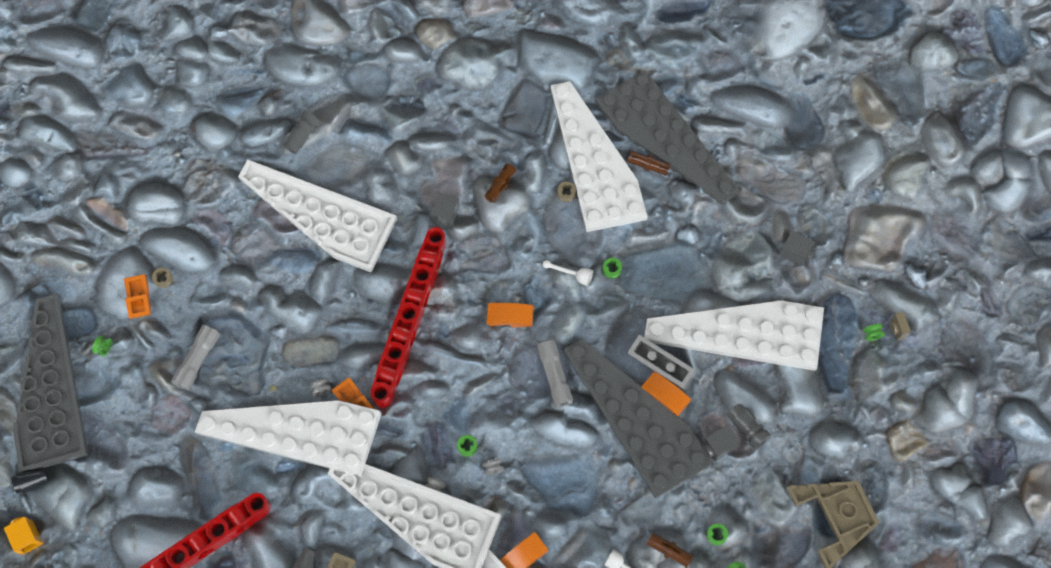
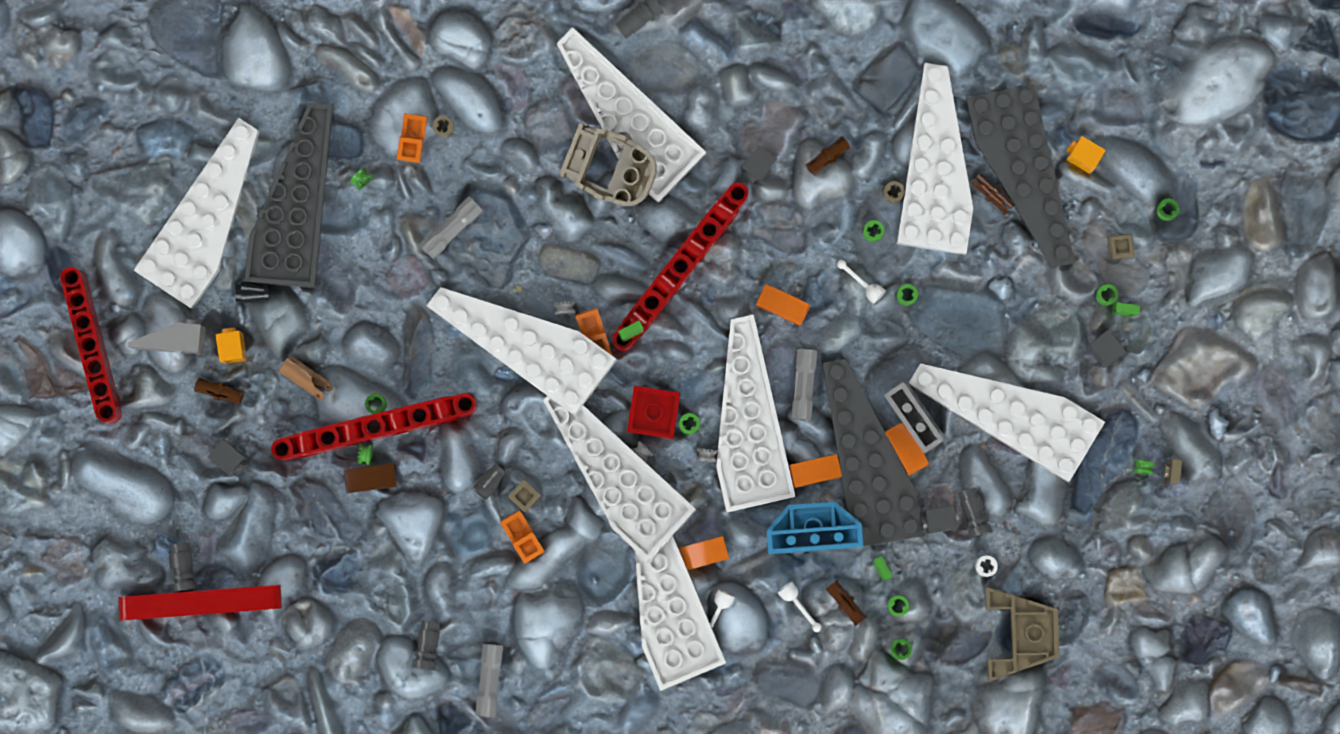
camera: 20 degrees right, 15 degrees up
none -> medium nougat piece [279,355,333,400]
none -> bright green bush [365,393,387,414]
none -> dark tan slope [559,123,657,206]
none -> bright green tile [618,321,643,342]
none -> red plate [627,386,680,440]
none -> white wing [716,314,796,513]
none -> dark azure wedge [766,502,863,554]
none -> orange slope [788,454,842,488]
none -> bright green bush [863,220,885,242]
none -> bright green tile [872,556,893,581]
none -> white bush [975,556,998,577]
none -> light orange brick [1066,136,1106,174]
none -> bright green bush [1096,284,1118,306]
none -> dark tan tile [1107,234,1135,260]
none -> bright green tile [1111,302,1140,317]
none -> bright green bush [1156,198,1180,221]

